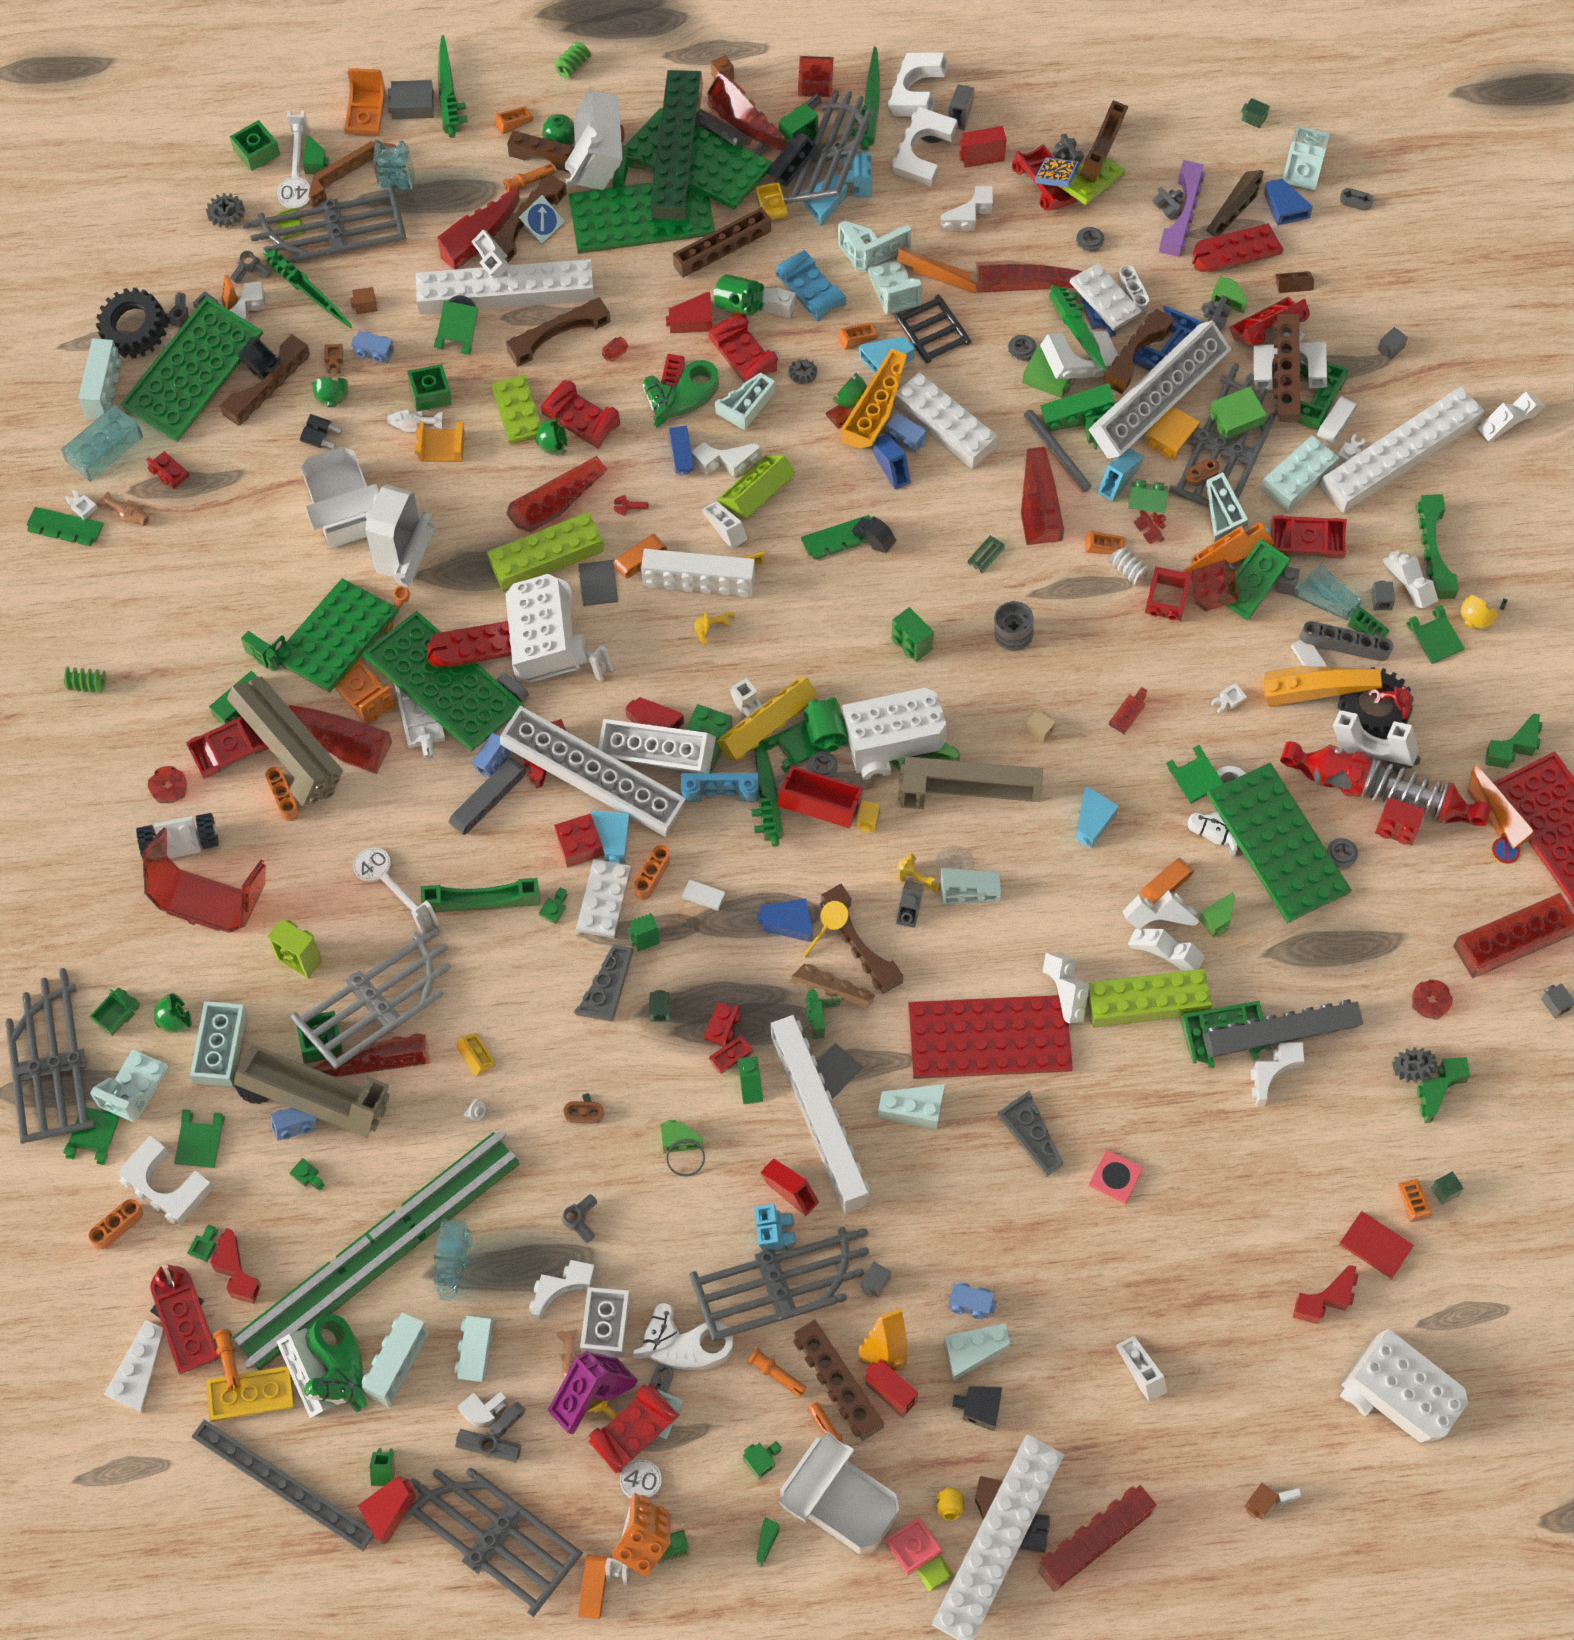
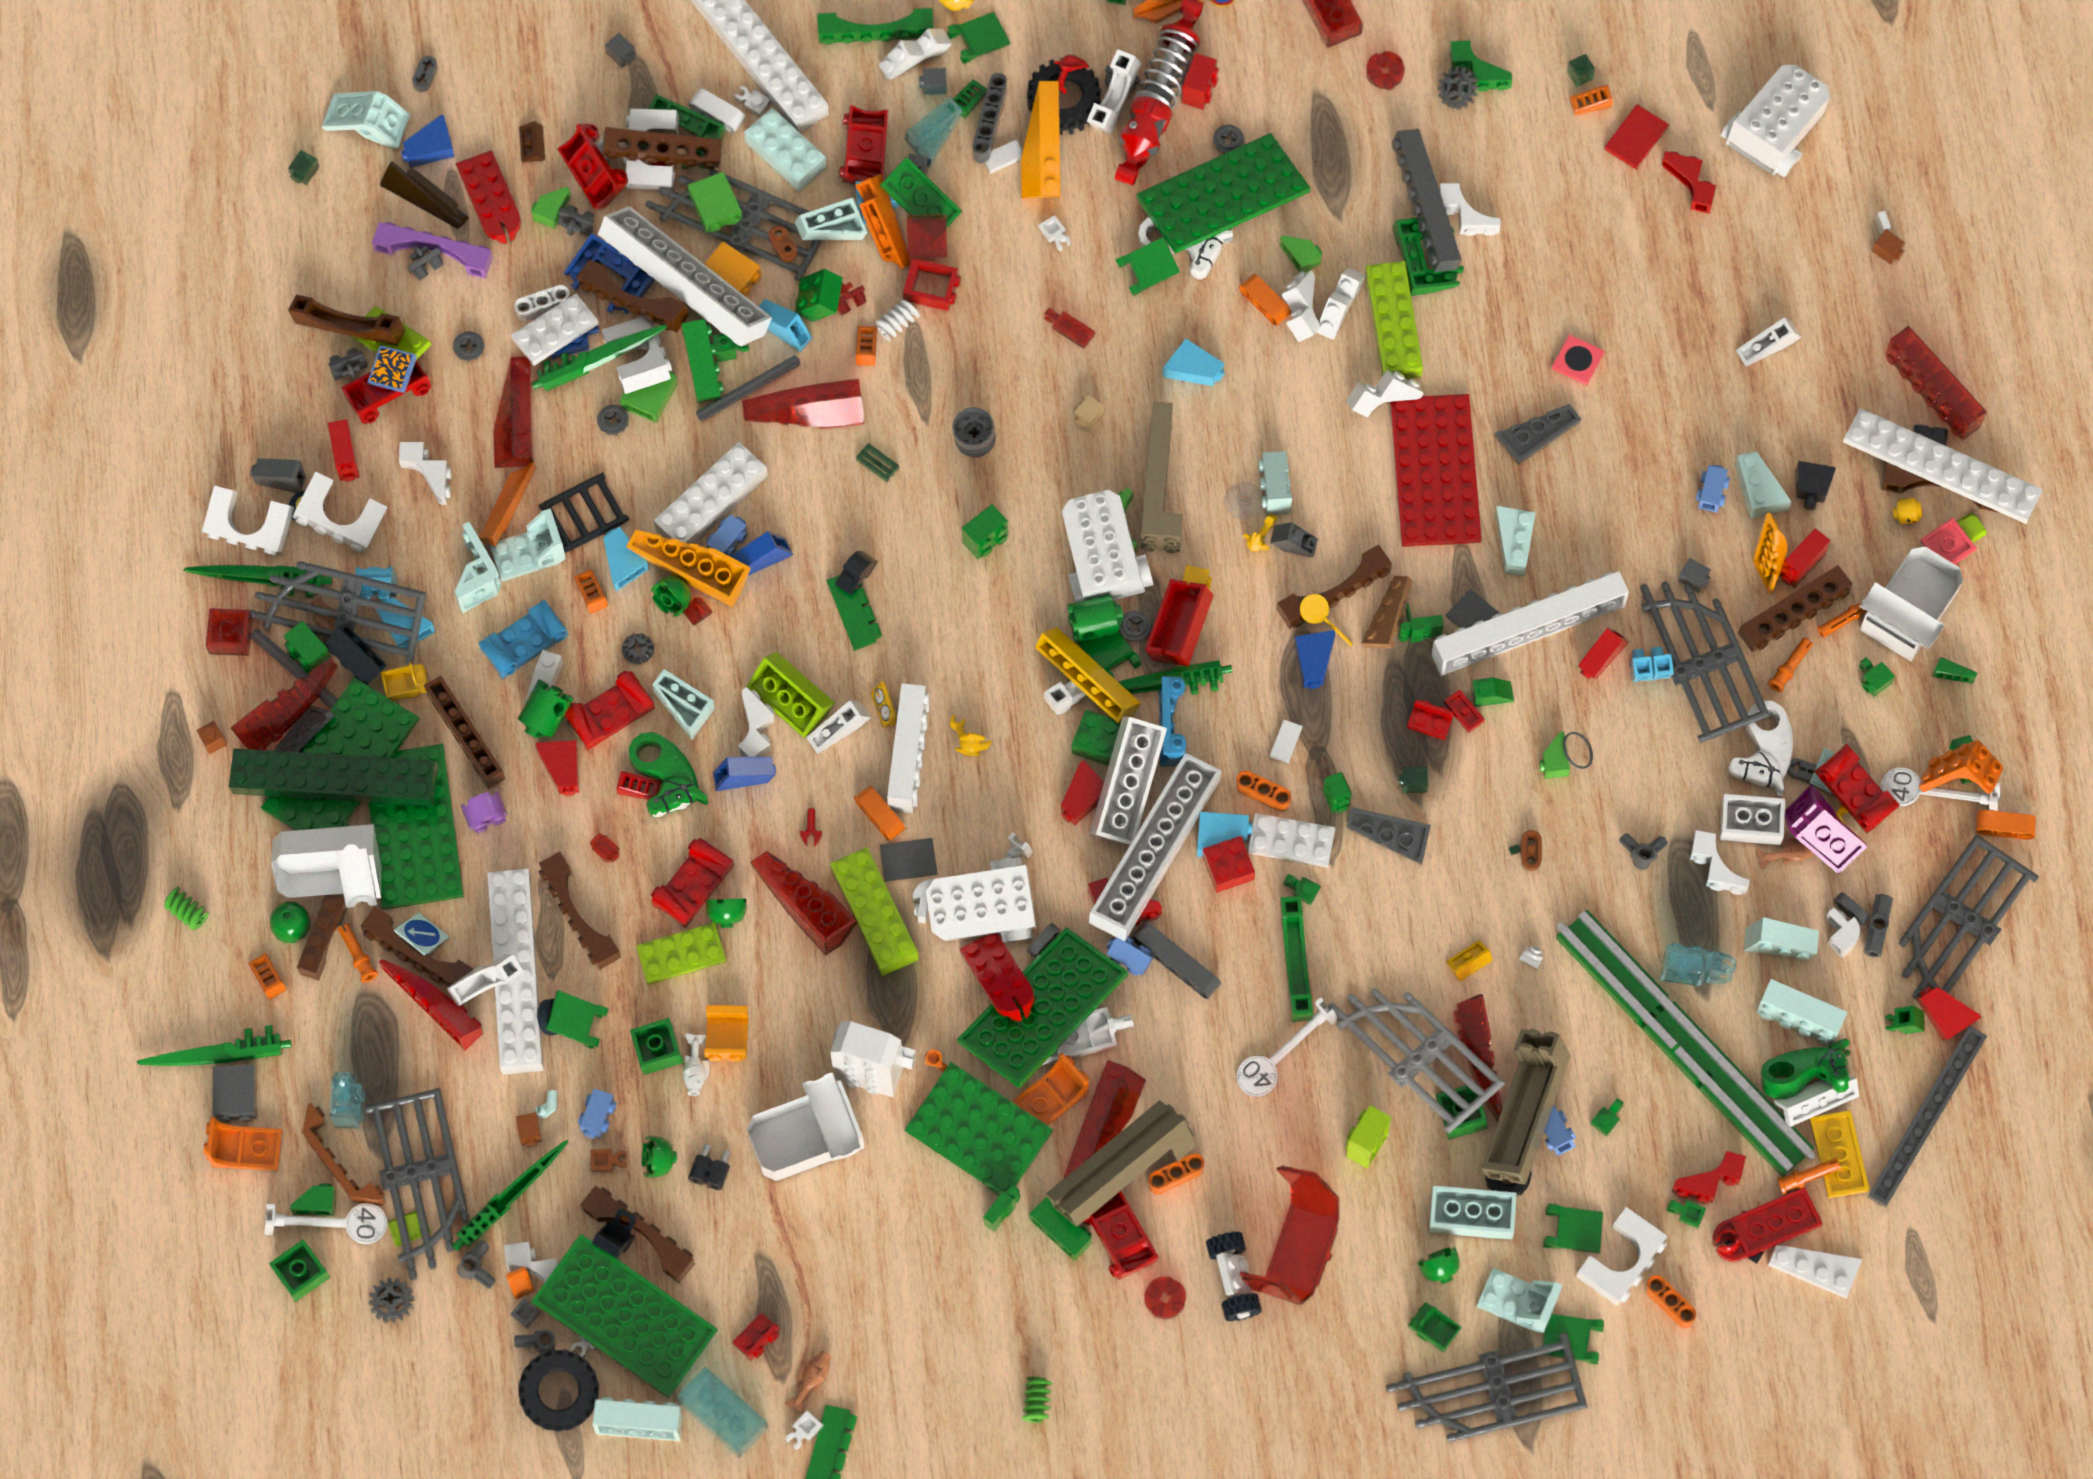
camera: 90 degrees left, 5 degrees up
none -> medium lavender brick [461,791,508,833]
none -> light aqua arm [535,1090,558,1118]

